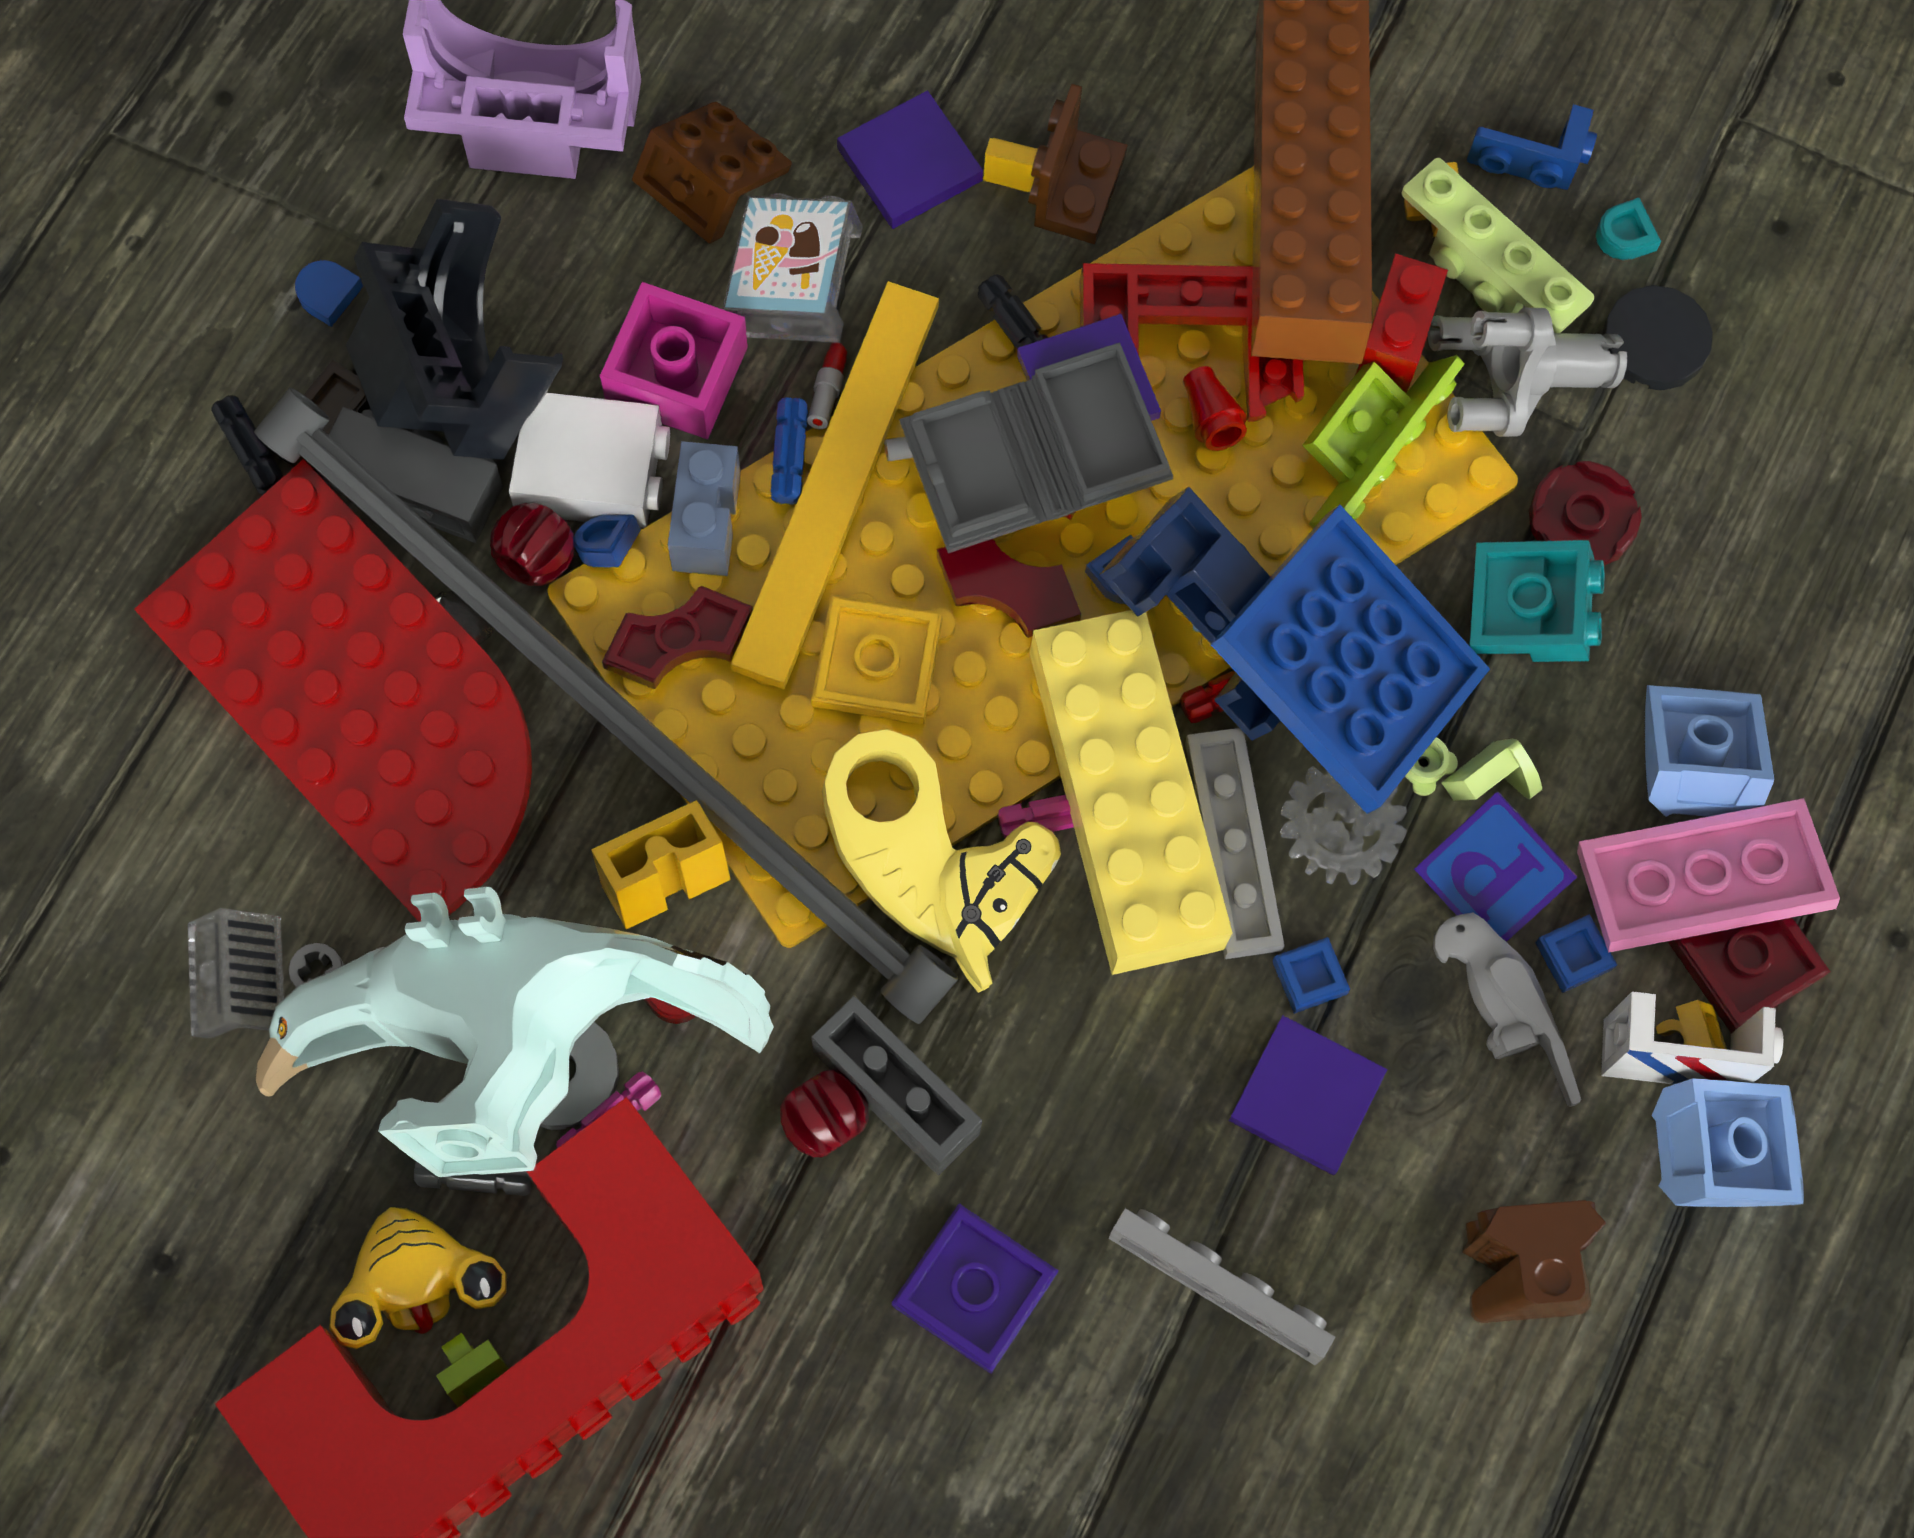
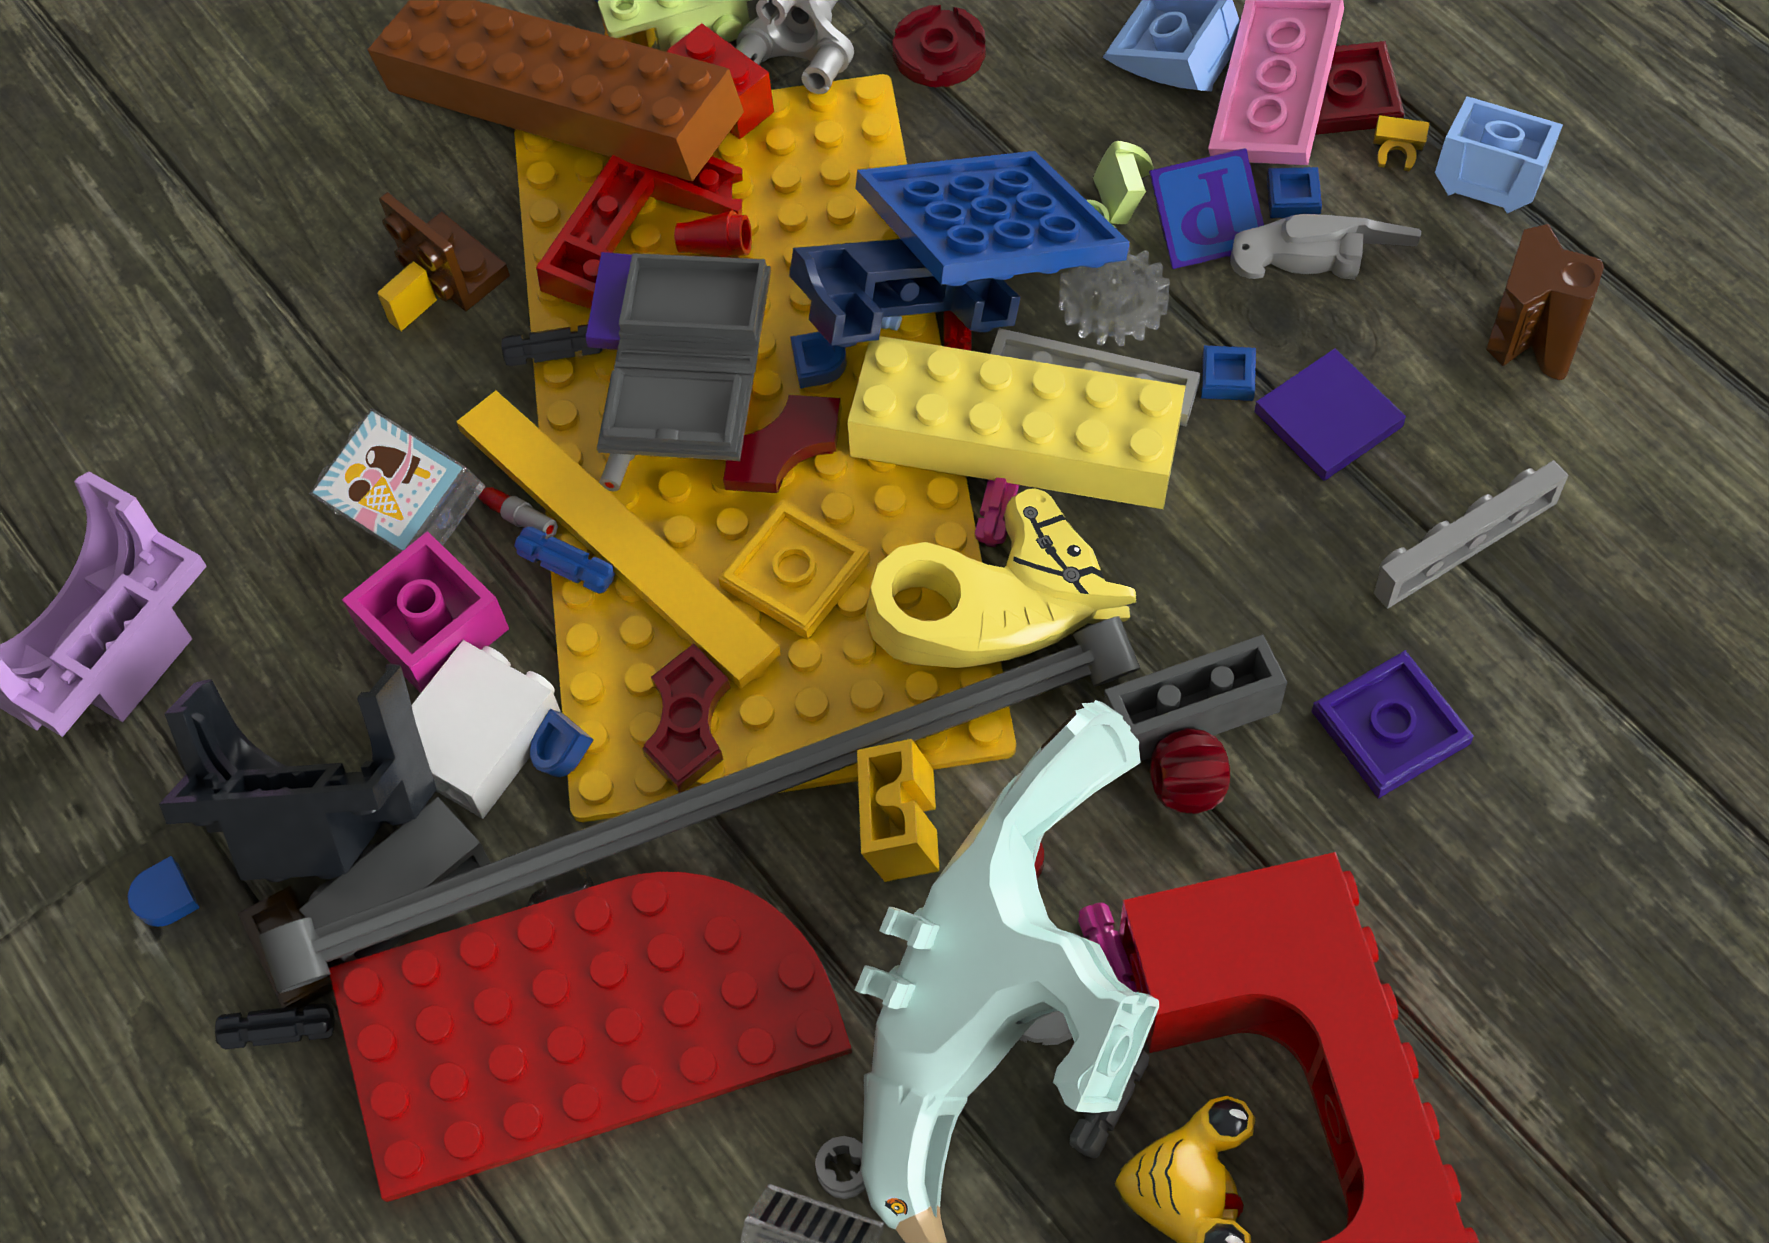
camera: 55 degrees left, 10 degrees down
lime tile [436,1333,510,1407] -> none
dark red piece [490,503,574,586] -> none
reddish brown bracket [632,102,792,244] -> none
sand blue brick [668,441,741,576] -> none
dark purple tile [837,90,983,229] -> none
lime bracket [1302,355,1465,528] -> none
teal plate [1470,540,1605,662] -> none
white panel [1601,992,1783,1084] -> none

